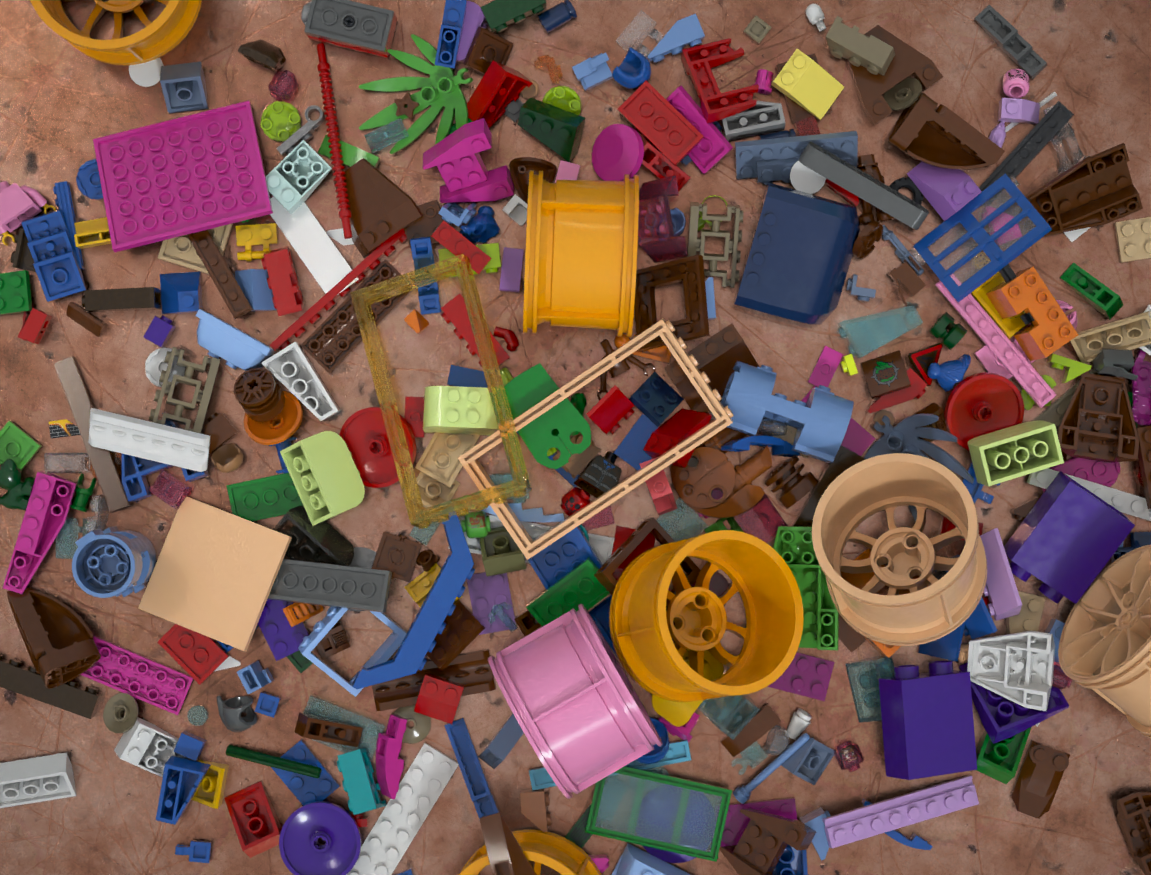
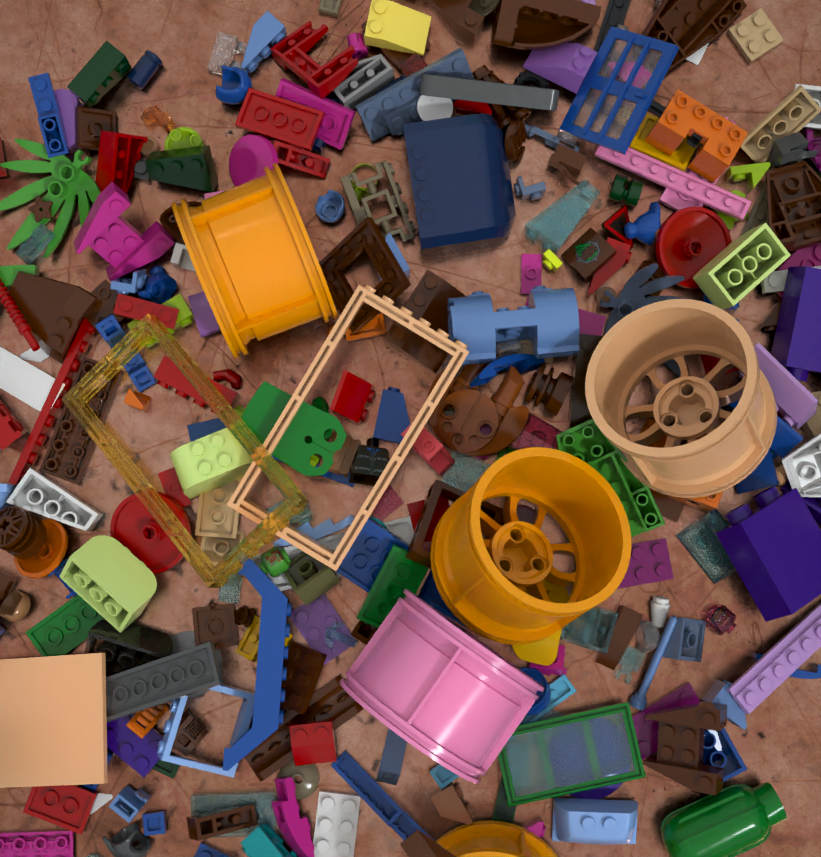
camera: 30 degrees left, 5 degrees down
red head [560,487,591,516] -> none
medium blue piece [572,53,613,91] -> none
reddish brown piece [597,339,656,400] -> none
dark blue plate [629,372,684,427] -> none
clear pink slope [638,176,688,263] -> none
red slope [643,408,712,468] -> none
green slope [1060,262,1124,320] -> none

